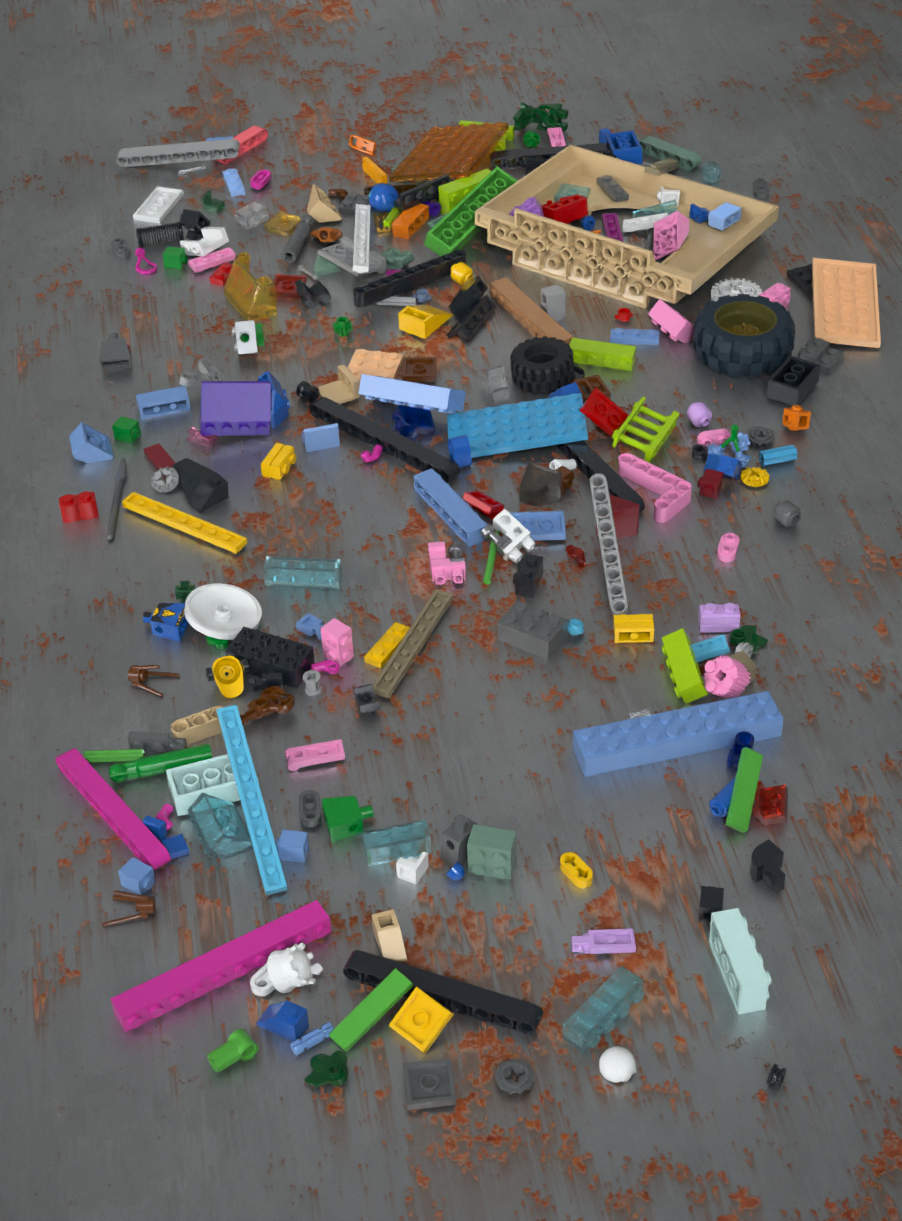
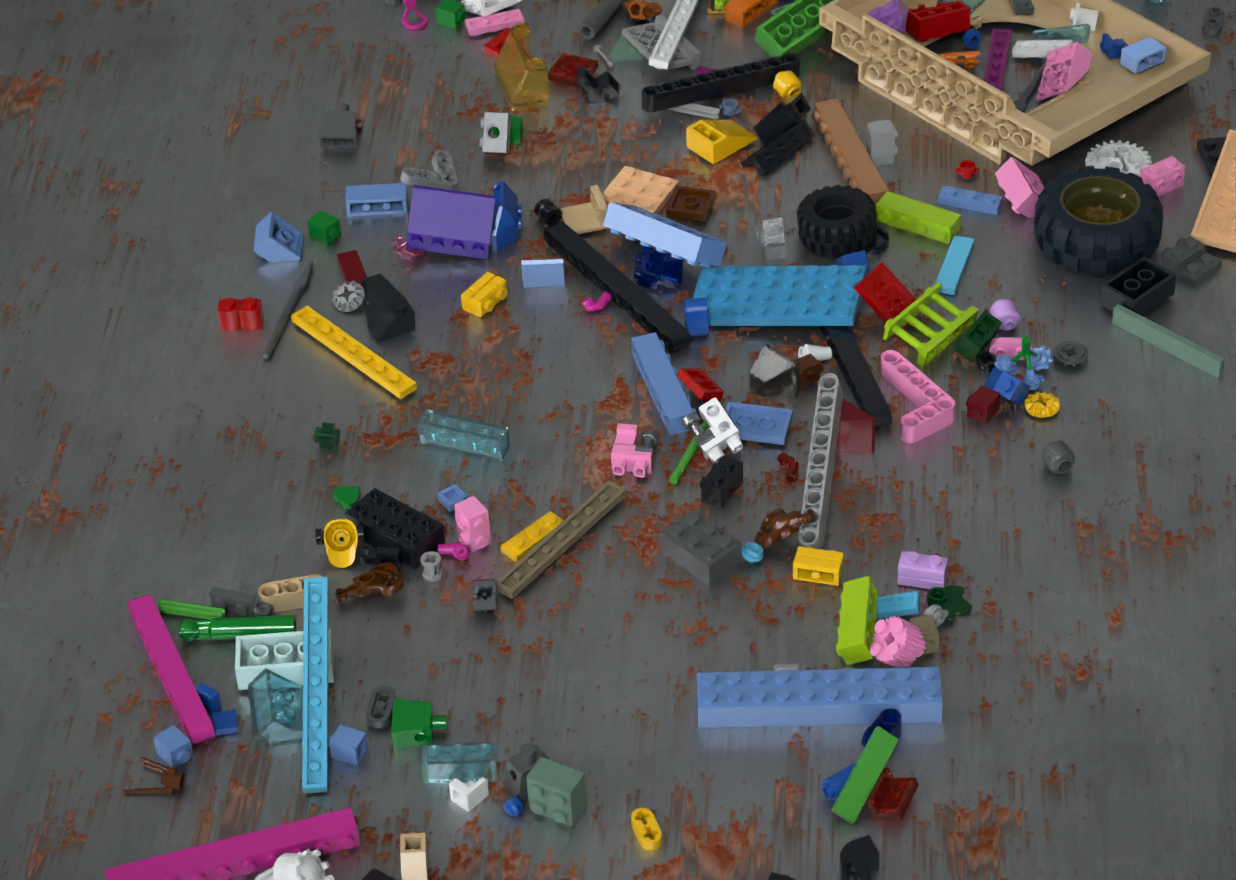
camera: 15 degrees right, 0 degrees up
reddish brown plant [128,665,180,697] -> none
blue torso [143,603,189,642] -> none
dark pink arm [155,803,173,831] -> none
white dish [184,583,262,640] -> none
bright pink plate [285,739,345,771] -> none
green gear [333,317,353,337] -> none
sand green cylinder [381,248,415,269] -> none
reddish brown plate [570,374,611,404] -> none
bright pink plate [717,533,740,562] -> none
dark azure axle [759,445,797,467] -> none
orange brick [782,405,811,431] -> none
none -> reddish brown animal [754,508,814,550]
none -> medium azure tile [935,235,974,295]
none -> dark green brick [955,310,1002,363]
none -> sand green tile [1112,304,1225,379]

